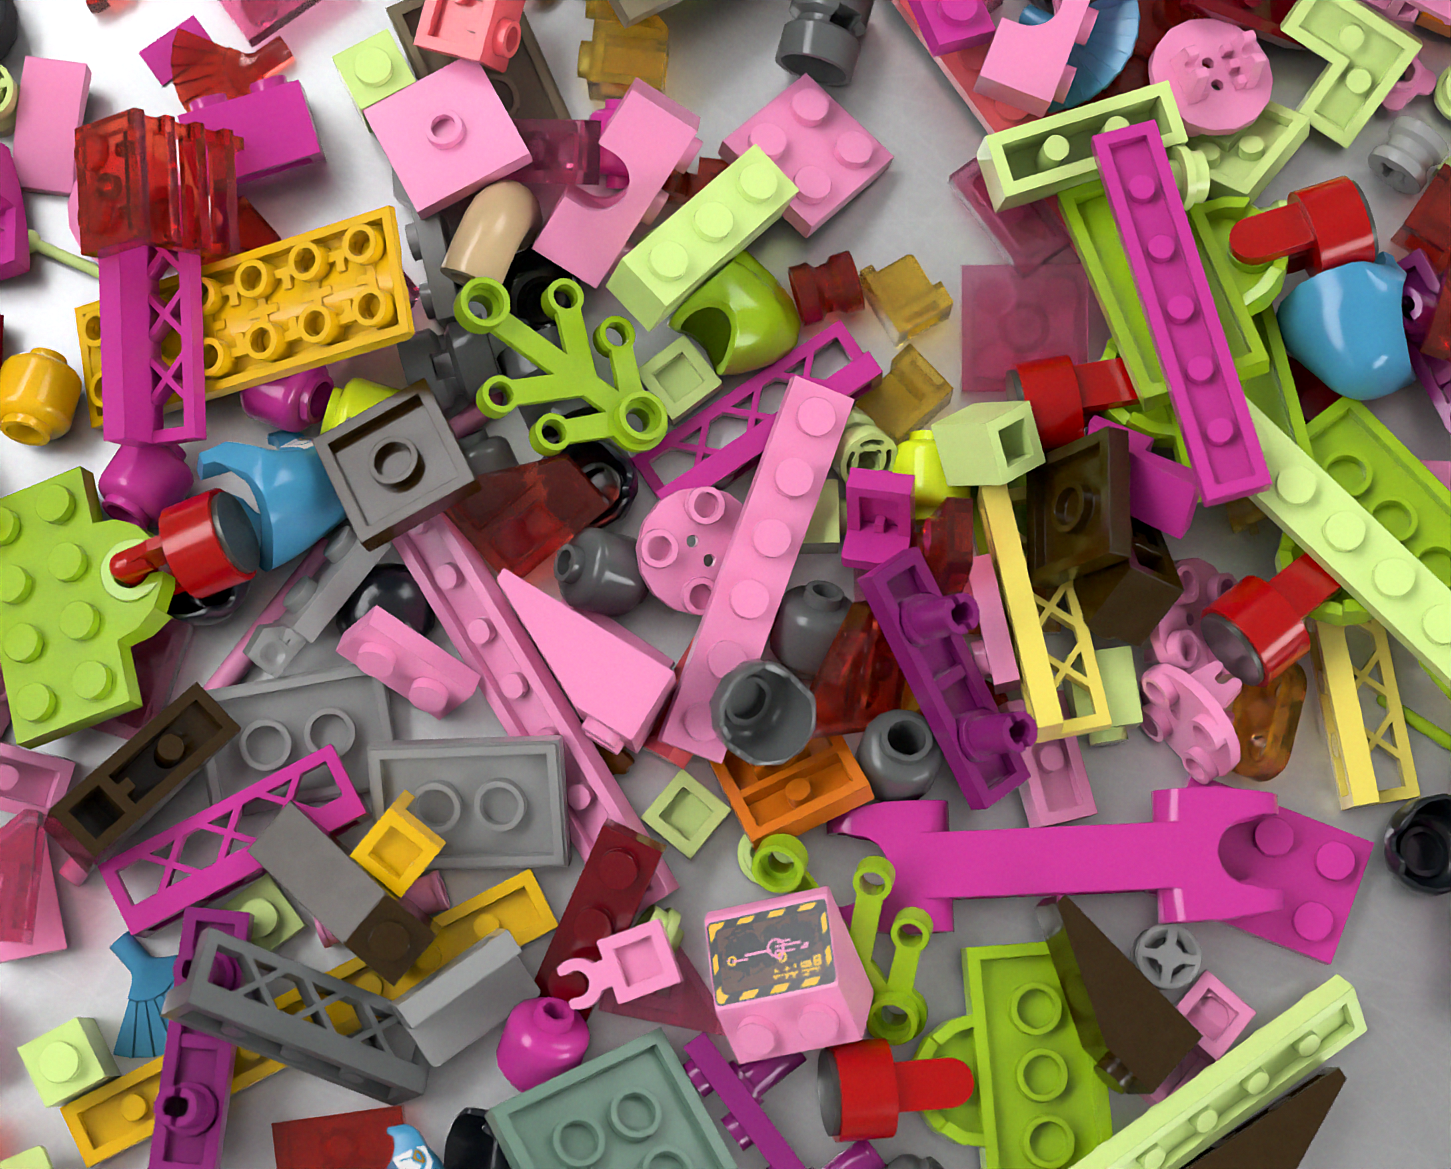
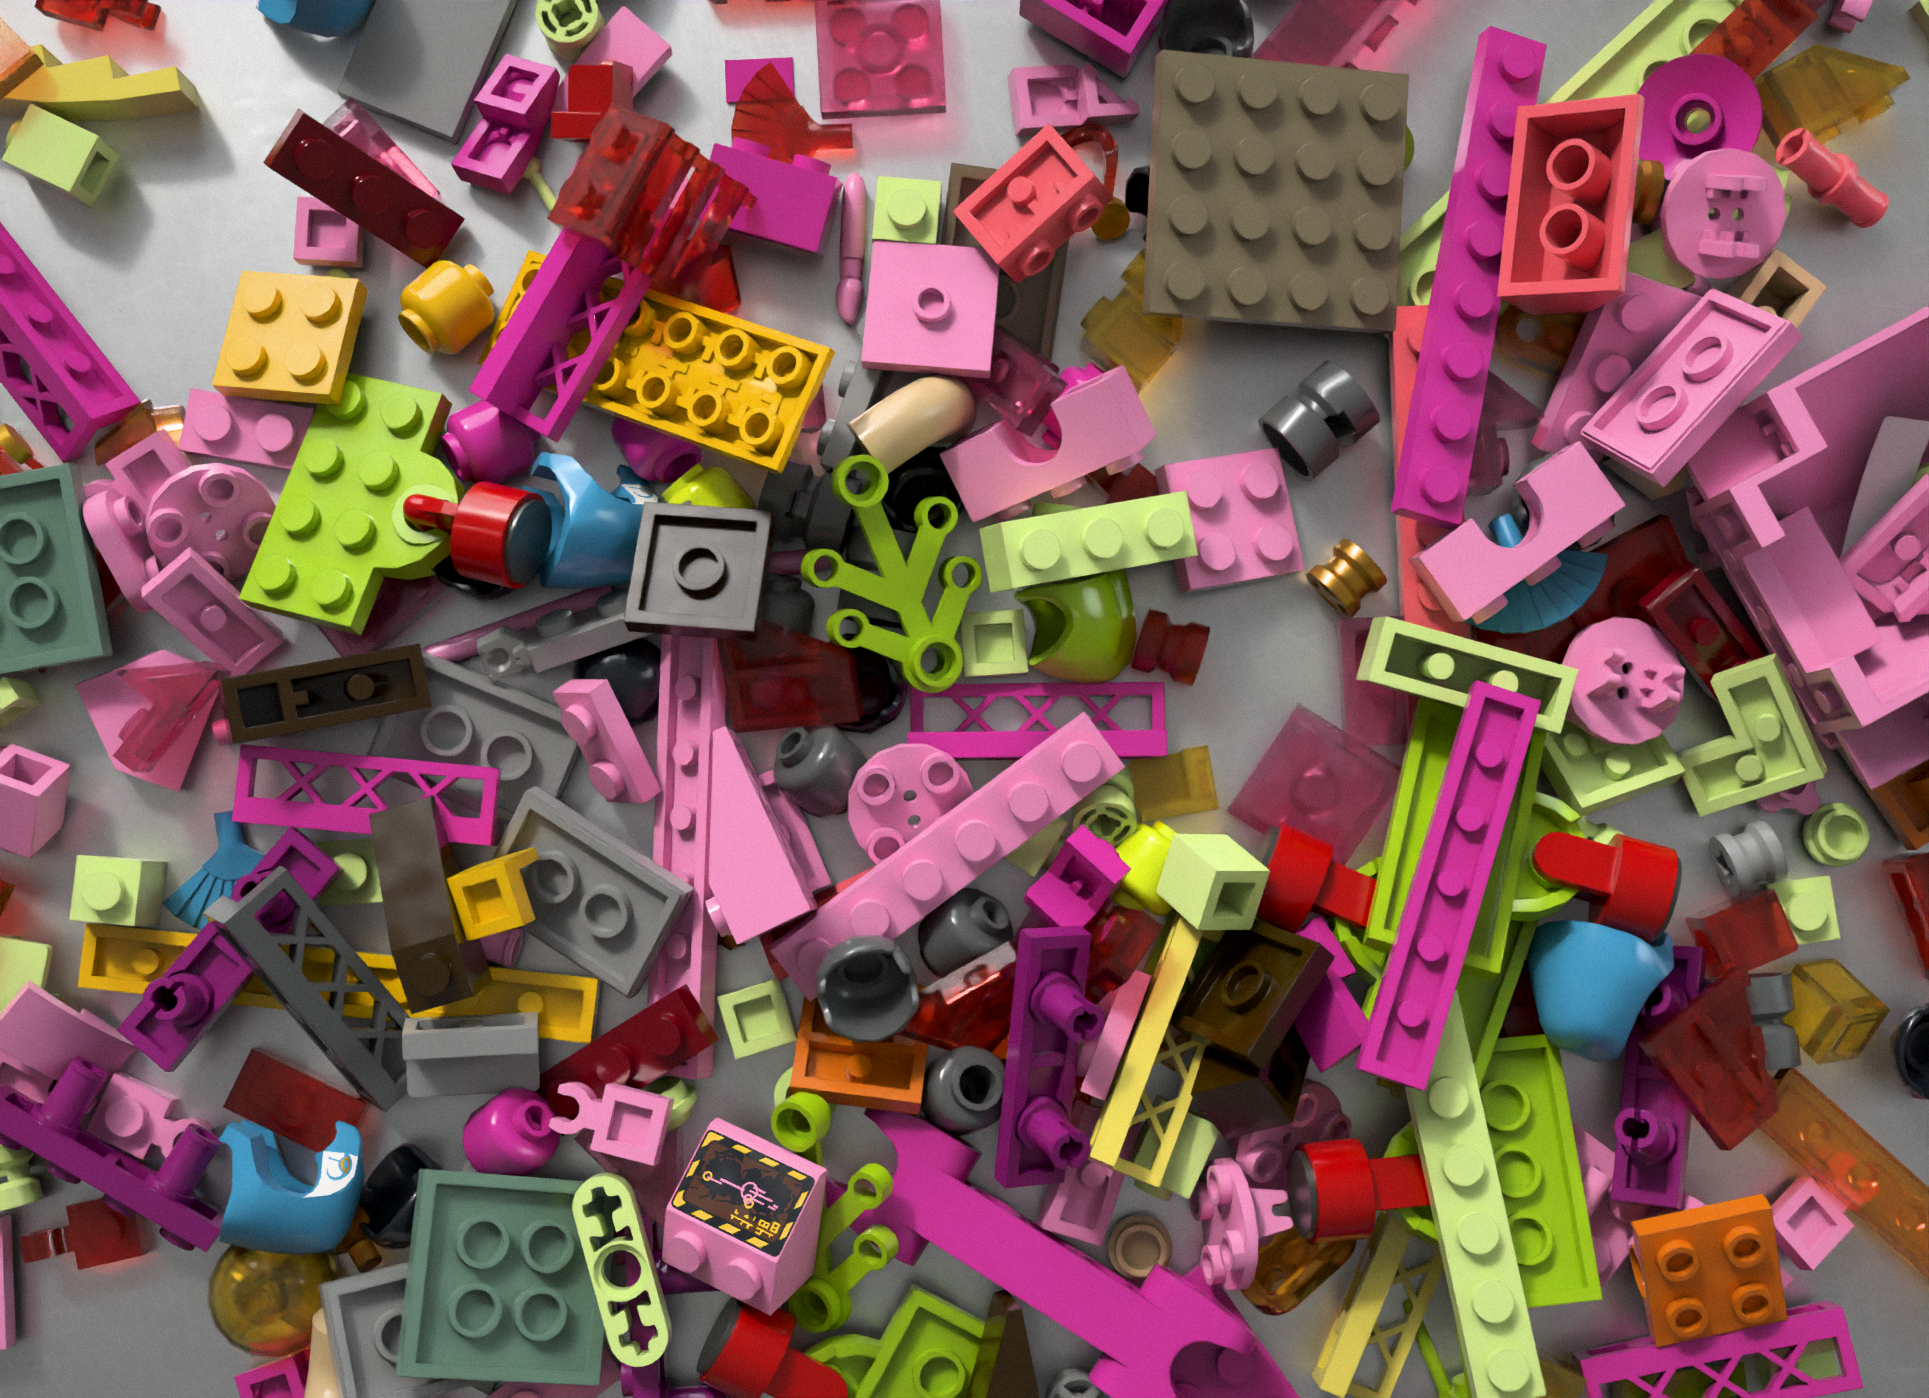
camera: 30 degrees right, 5 degrees up
clear yellow panel [858,254,954,348] -> none
yellowish green plate [1167,145,1210,210] -> none
none -> red panel [551,60,633,144]
none -> yellowish green beam [572,1172,672,1367]
none -> bright pink piece [835,173,866,325]
none -> tan plate [1108,1214,1173,1281]
none -> pearl gold wheel [1306,538,1387,619]

